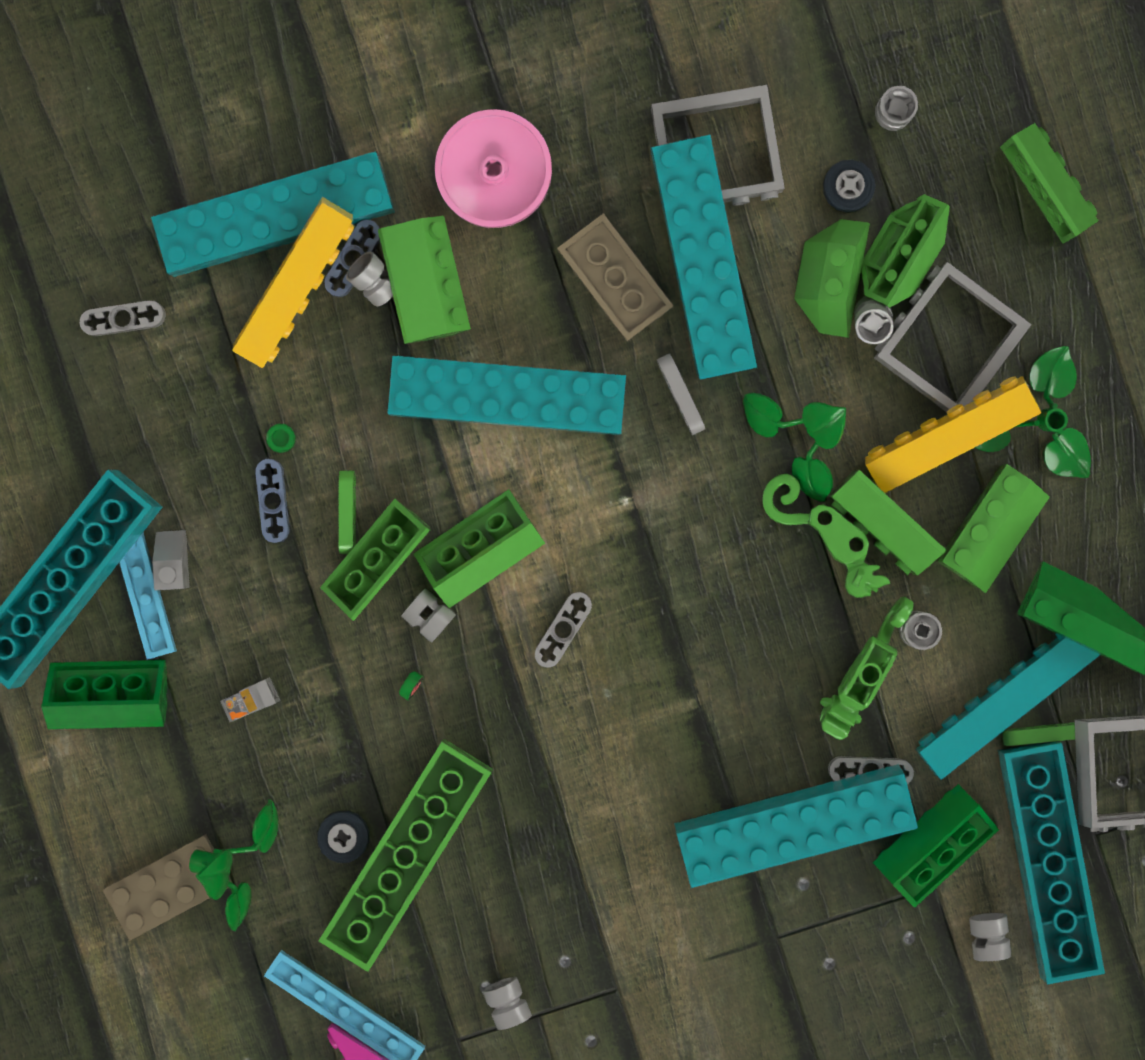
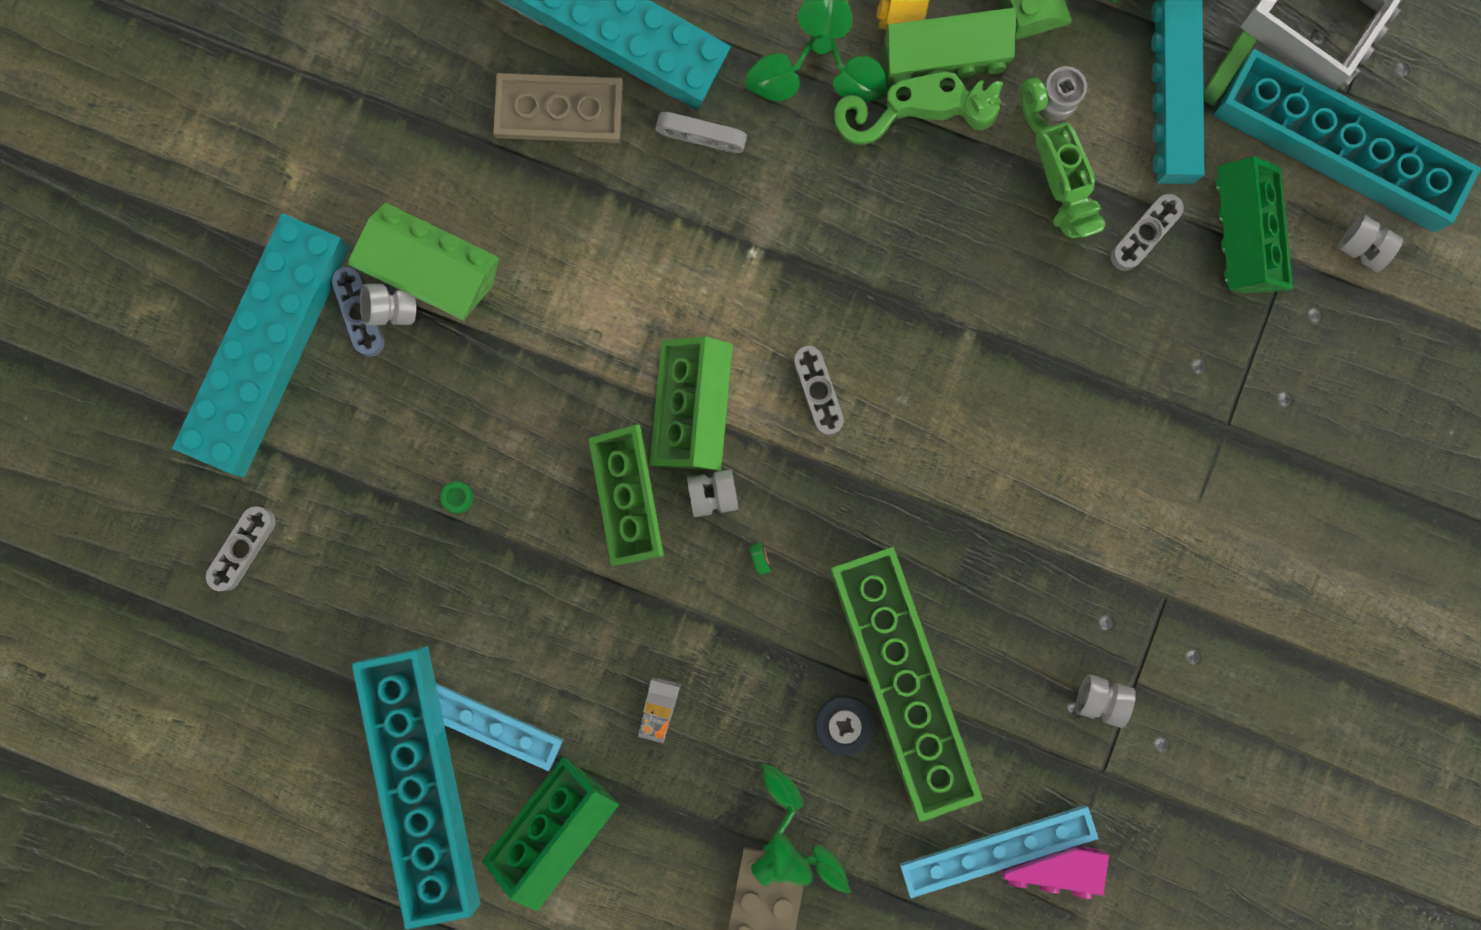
camera: 55 degrees left, 5 degrees down
light grey slope [152,530,190,591] -> none
yellow brick [232,197,355,368] -> none
sand blue beam [256,459,290,543] -> none
bright green beam [339,470,356,555] -> none
teal brick [388,356,626,435] -> none
bright pink dish [435,110,552,228] -> none
teal brick [674,764,918,888] -> none

